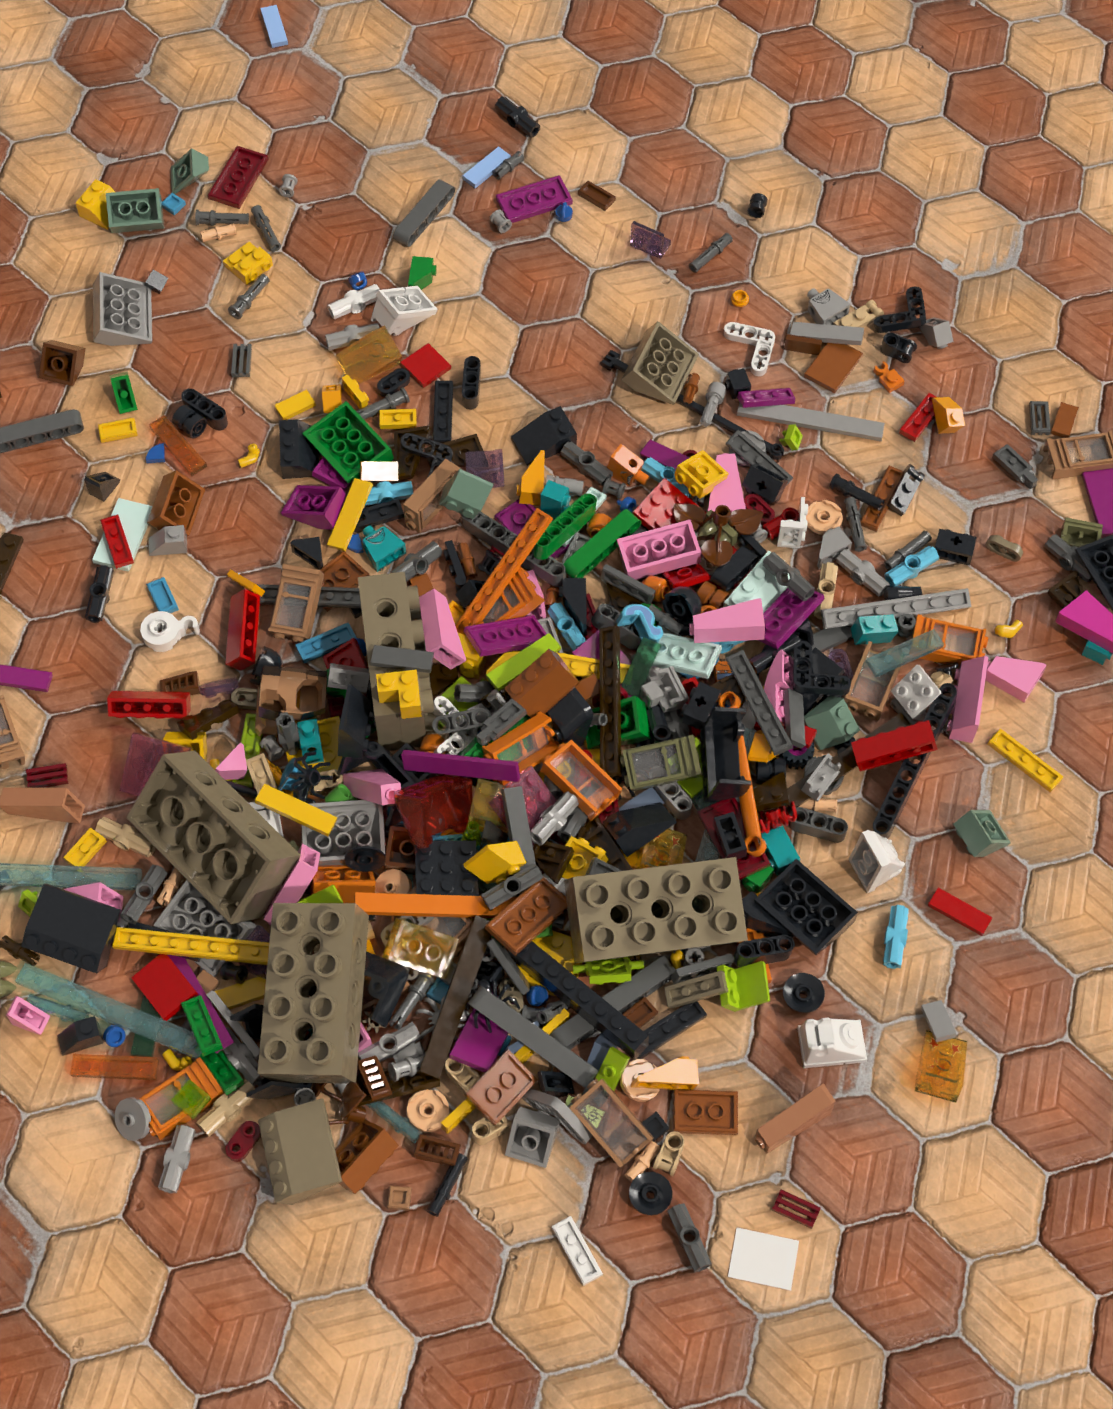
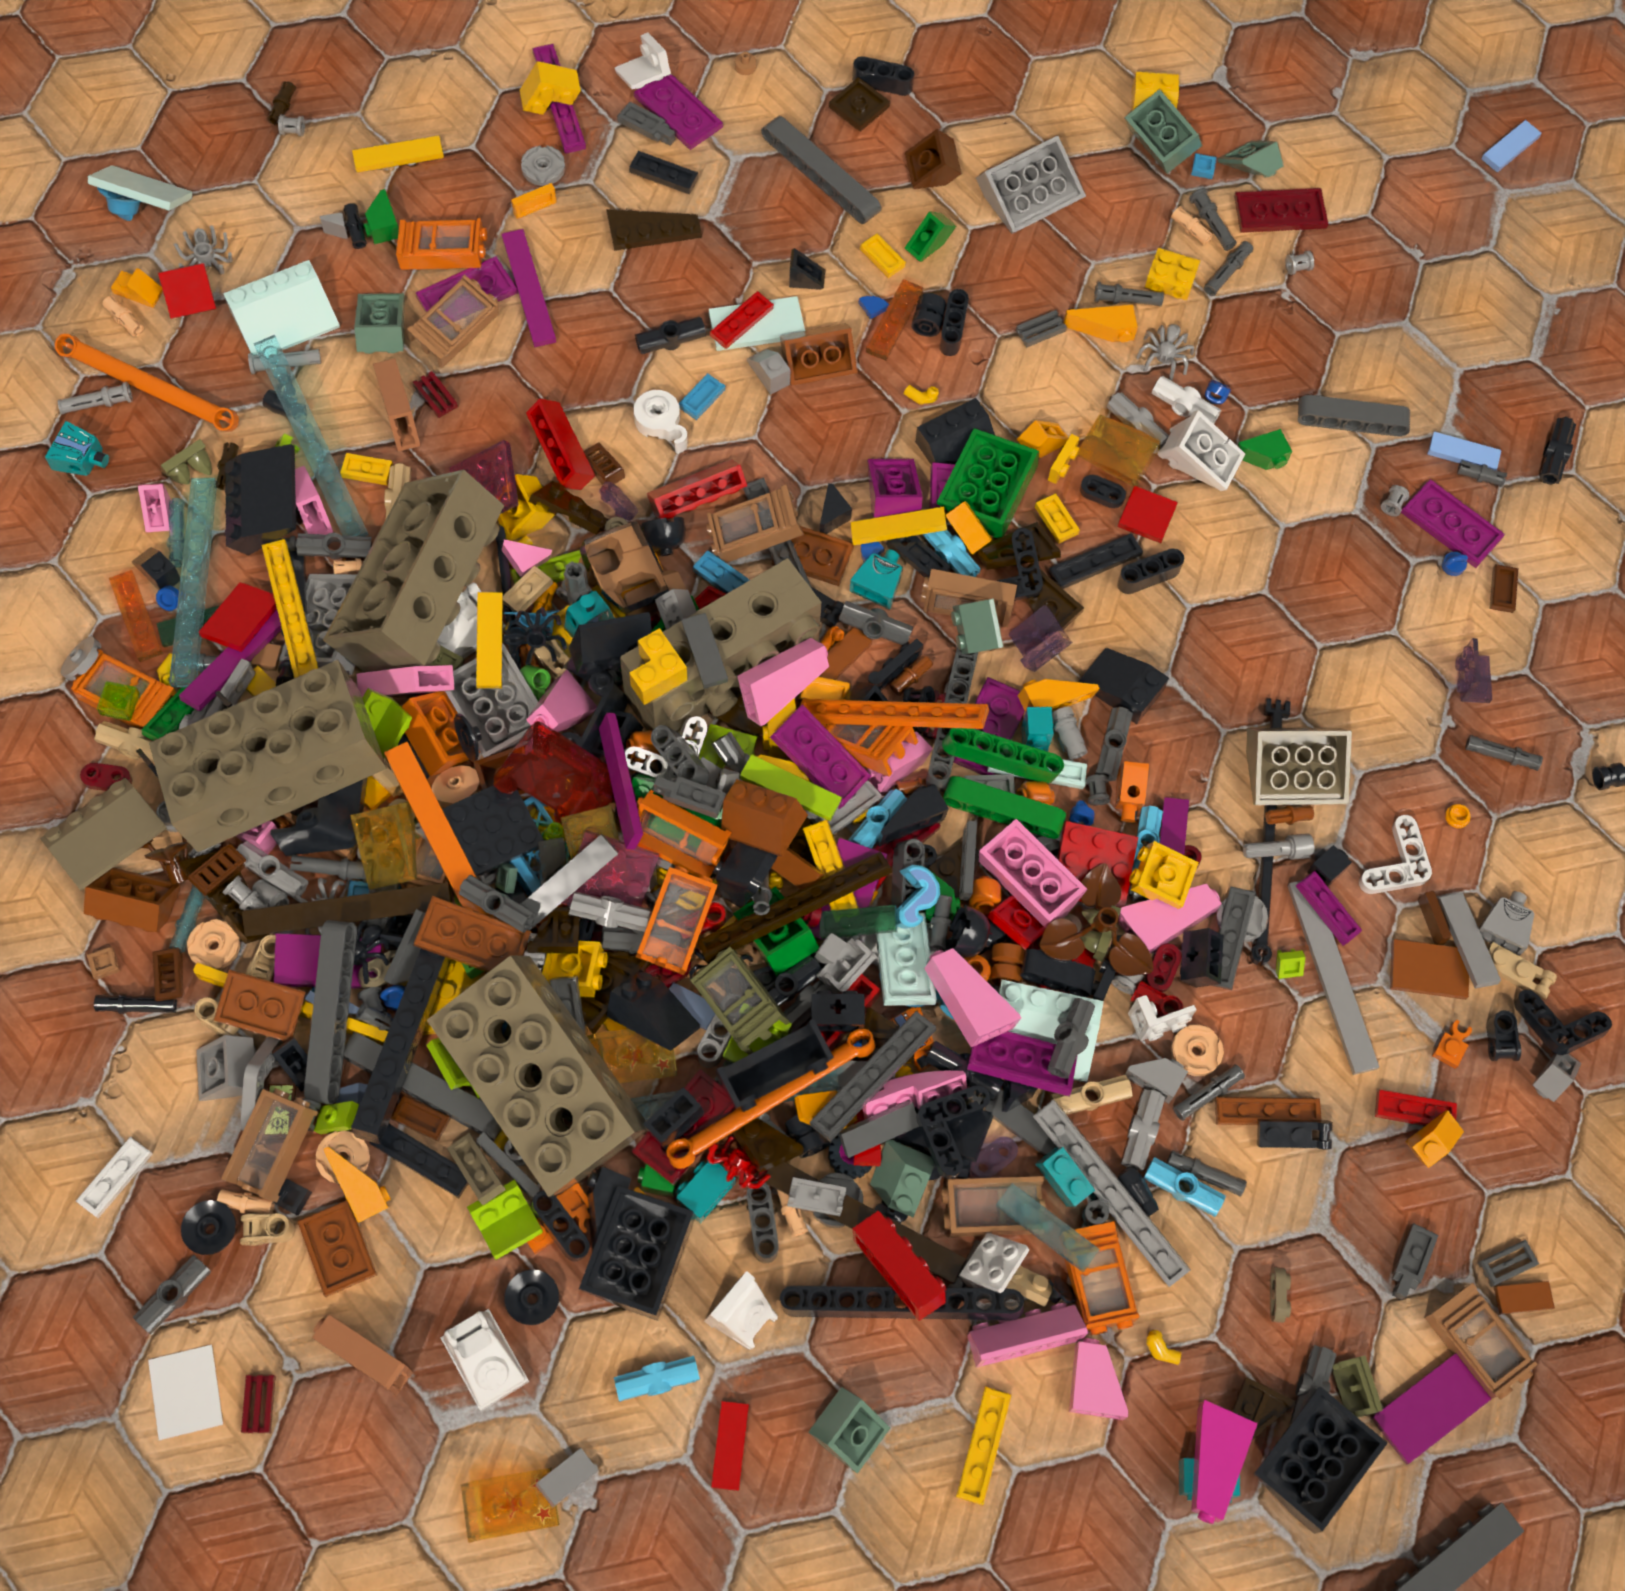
camera: 60 degrees right, 5 degrees up
tile [144,269,168,294] -> none
light grey piece [158,1125,195,1194] -> none
green tile [181,995,223,1057] -> none
light orange tile [227,569,265,597] -> none
yellow tile [275,389,316,420] -> none
dark grey pin [356,387,410,420] -> none
yellow slope [463,841,526,885] -> none
black pin [829,474,885,511] -> none
black brick [935,529,977,566] -> none
none -> light orange slope [1063,304,1138,342]
none -> light grey animal [1136,324,1194,381]

